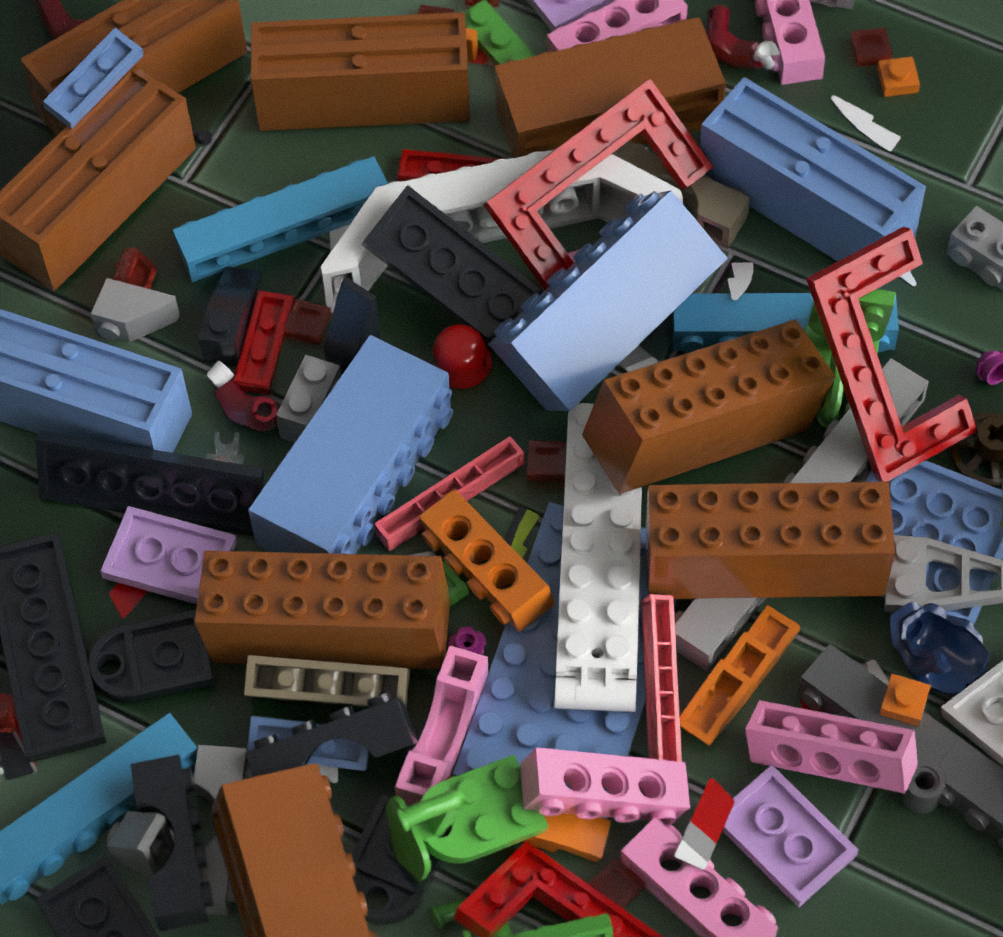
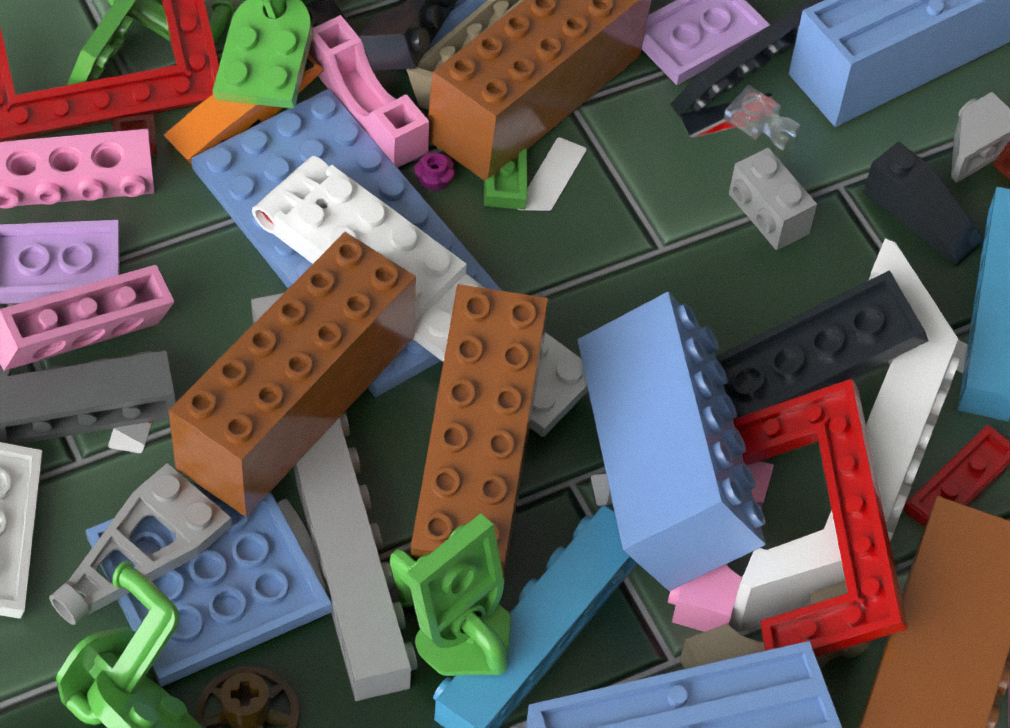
camera: 120 degrees right, 5 degrees down
dark red arm [207,361,280,431] -> none
red tile [233,290,294,395] -> none
medium blue brick [248,335,453,554] -> none
clear red tile [284,299,332,345] -> none
black slope [324,277,381,376] -> none
coral piece [374,436,525,552] -> none
orange brick [419,489,555,633] -> none
red helmet [433,324,493,389] -> none
lime sticker [501,506,539,589] -> none
bright pink brick [520,748,690,826] -> none
clear red plate [527,440,567,482] -> none
coral piece [641,594,682,762] -> none
sticker [675,778,735,869] -> none
orange slope [679,605,800,746] -> none
white sticker [728,262,754,300] -> none
plate [806,226,977,482] -> none
orange plate [880,674,931,727] -> none
dark blue hair [890,602,990,695] -> none

